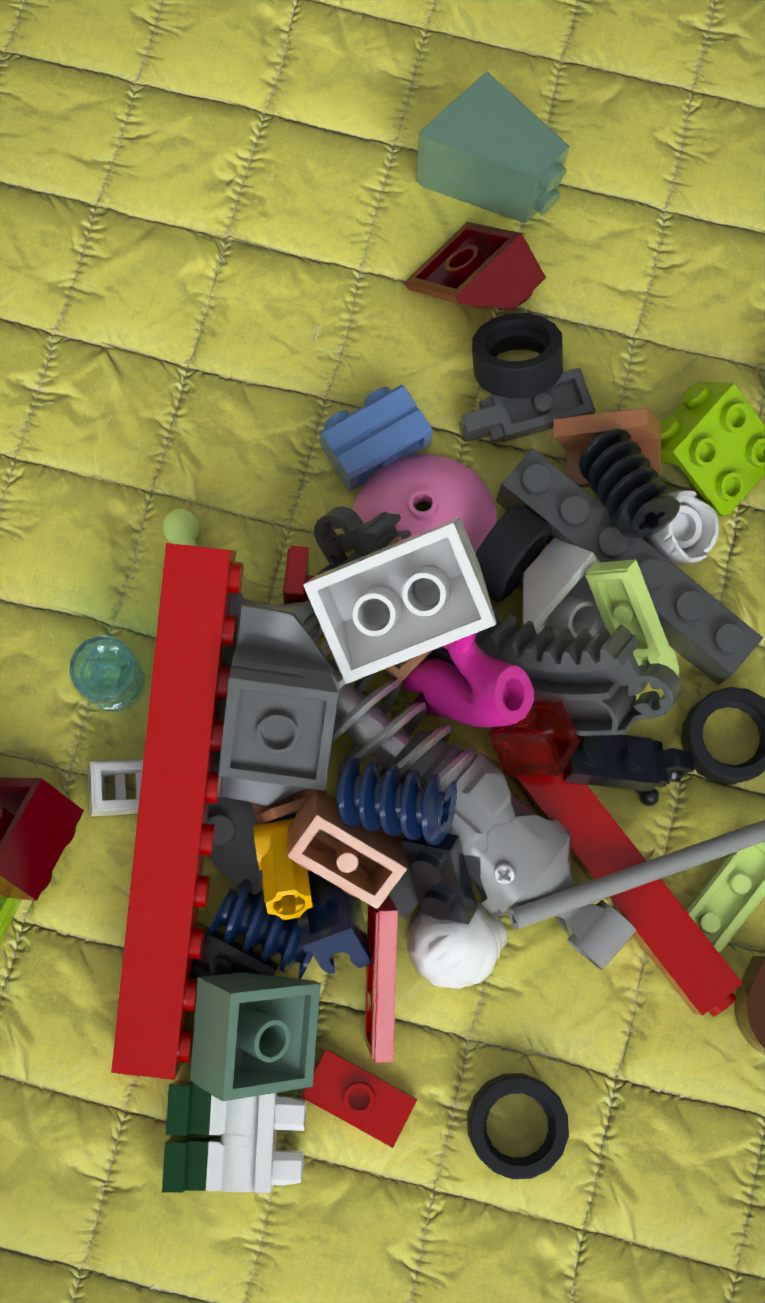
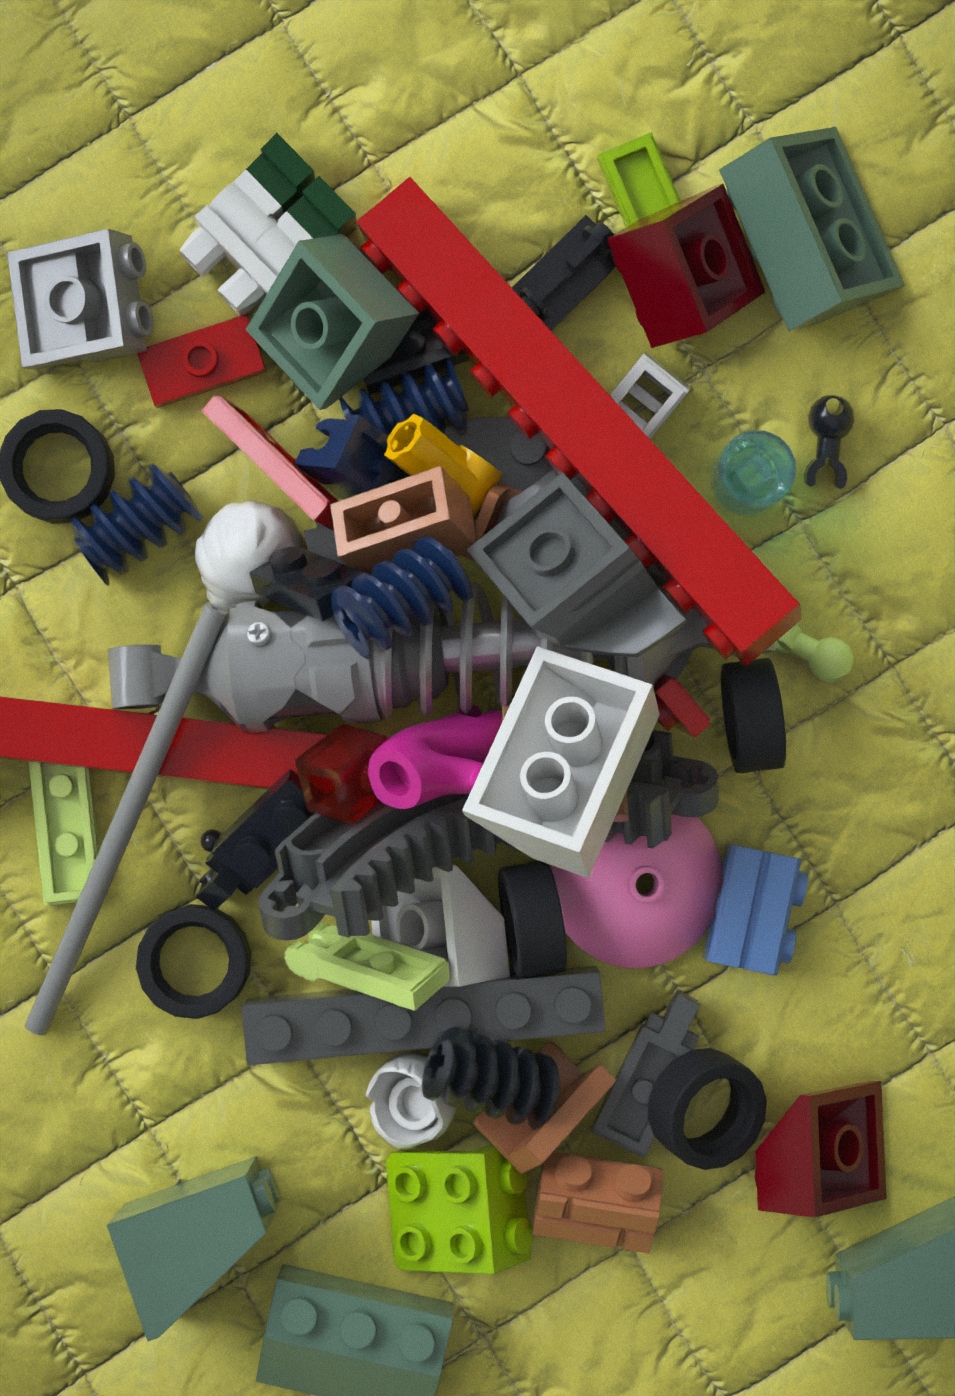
camera: 140 degrees right, 10 degrees up
none -> light grey plate [7,229,154,370]
none -> dark blue piece [70,463,205,586]
none -> black hinge [512,215,616,331]
none -> nougat brick [532,1151,663,1253]
none -> black tyre [721,658,786,773]
none -> black arm [804,395,855,489]

